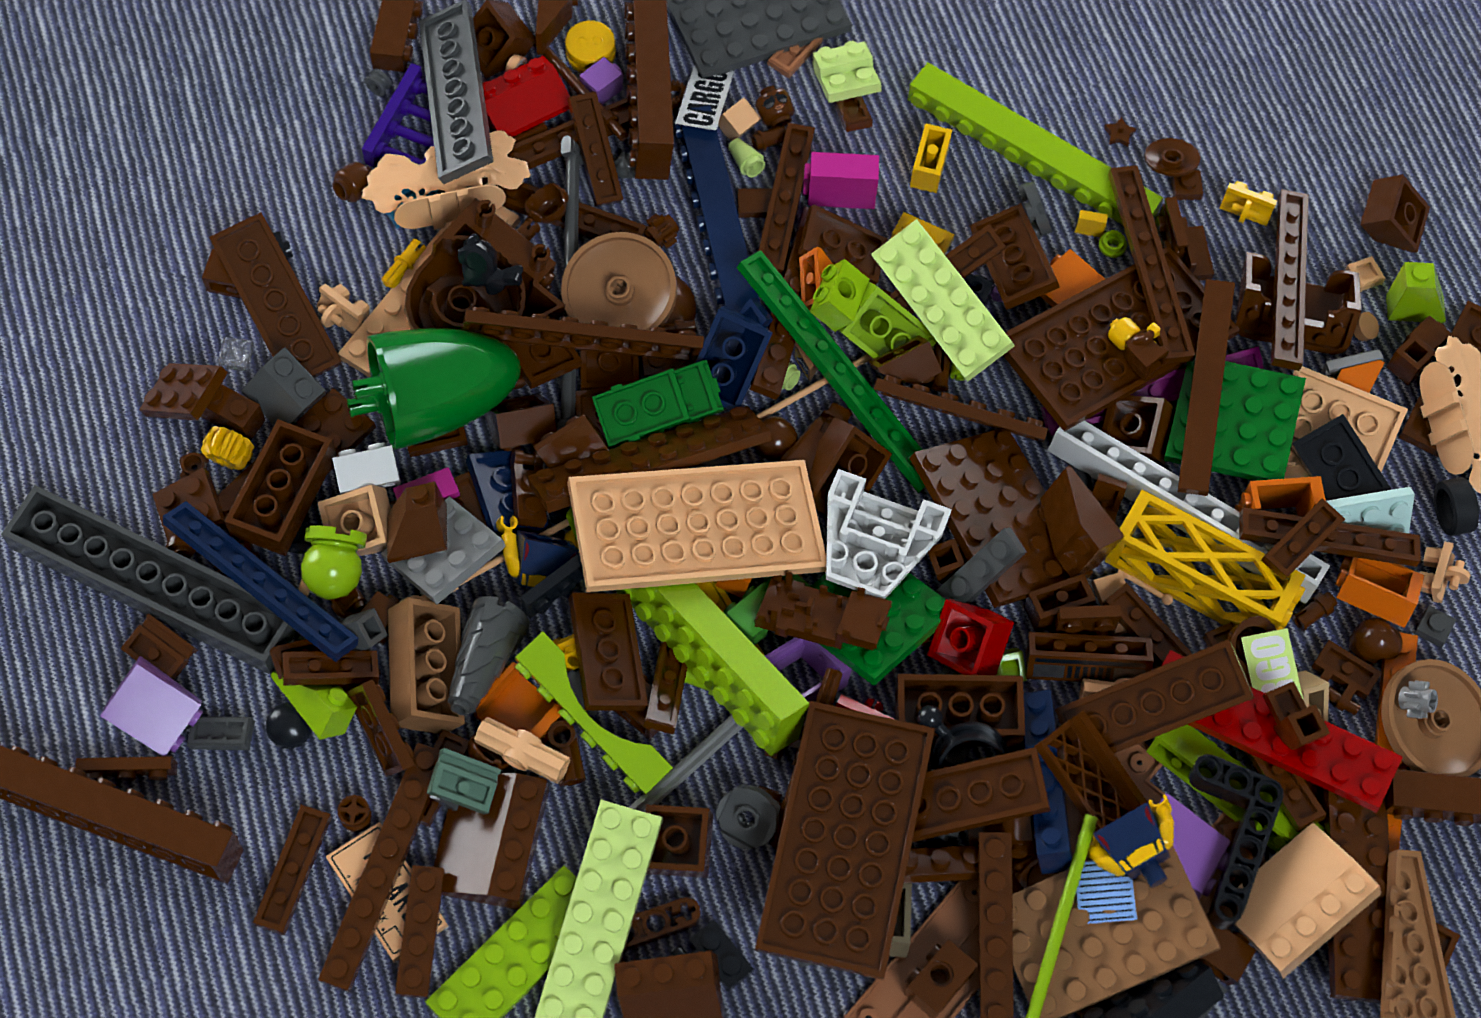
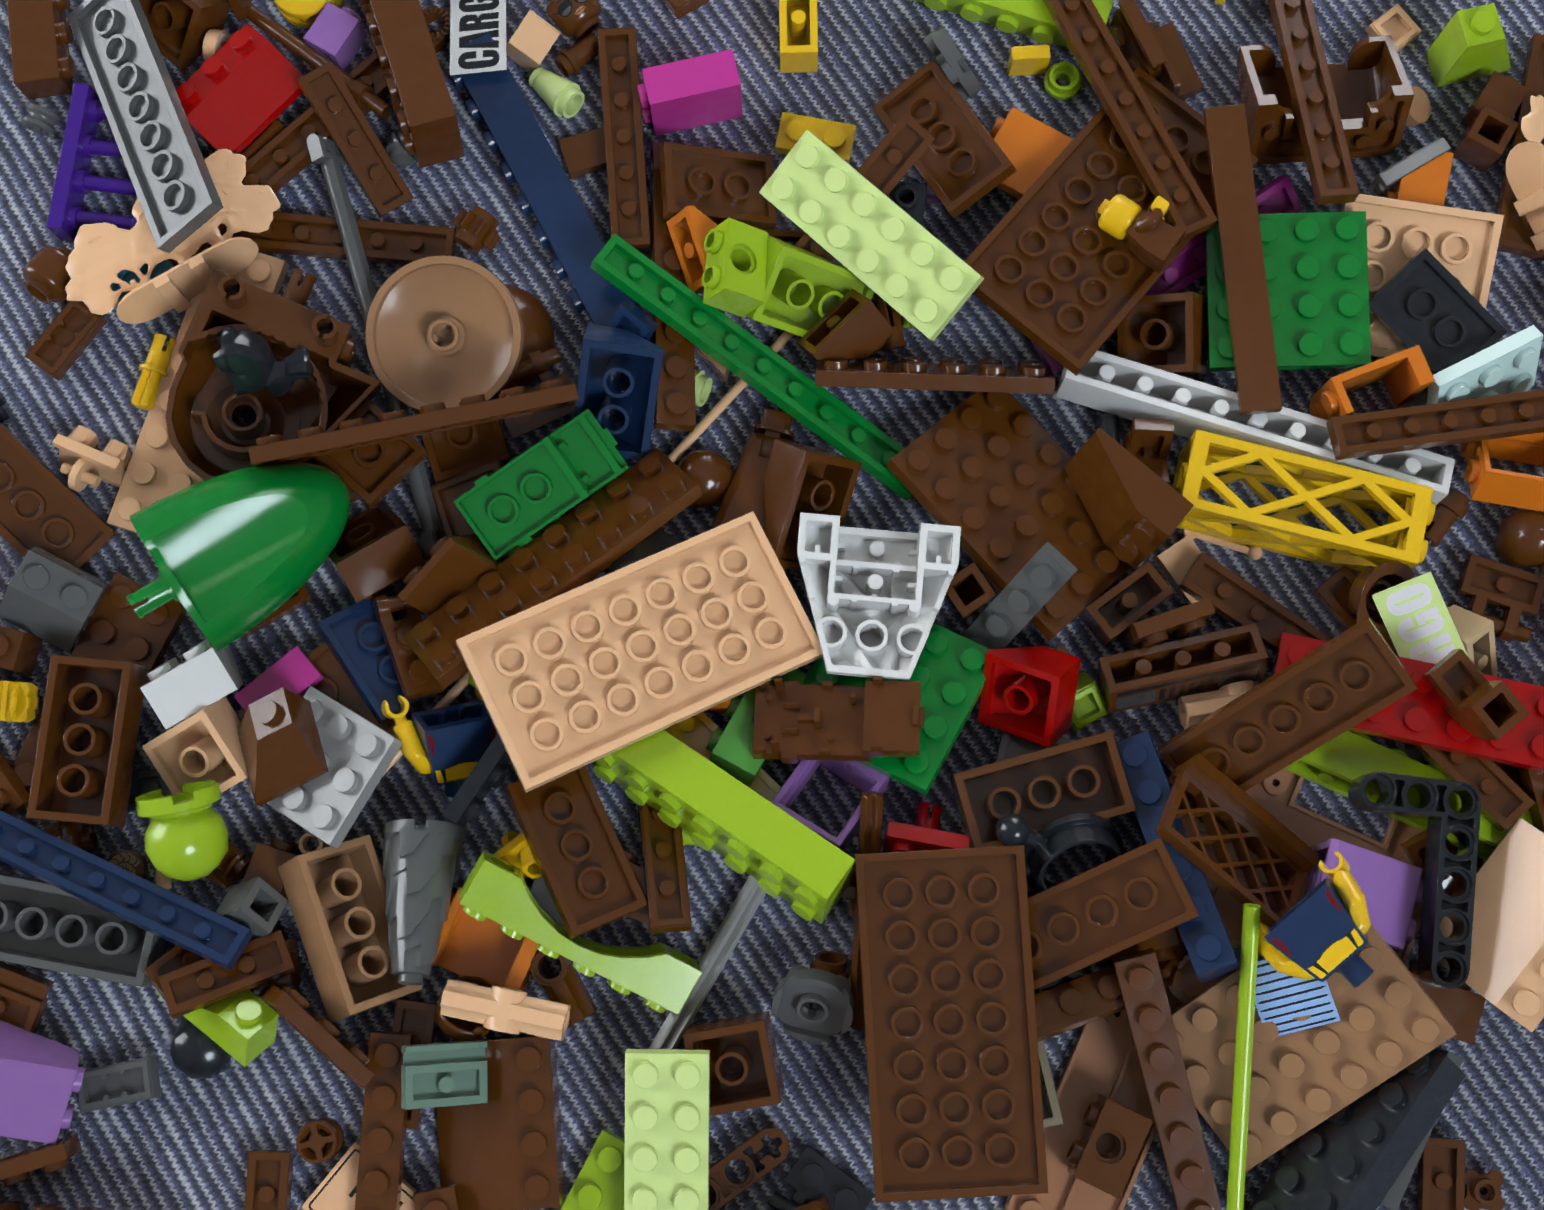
camera: 10 degrees left, 15 degrees up
reddish brown hair [524,183,569,224] -> none
reddish brown plate [1261,498,1345,581] -> none
none -> reddish brown plate [25,301,107,381]

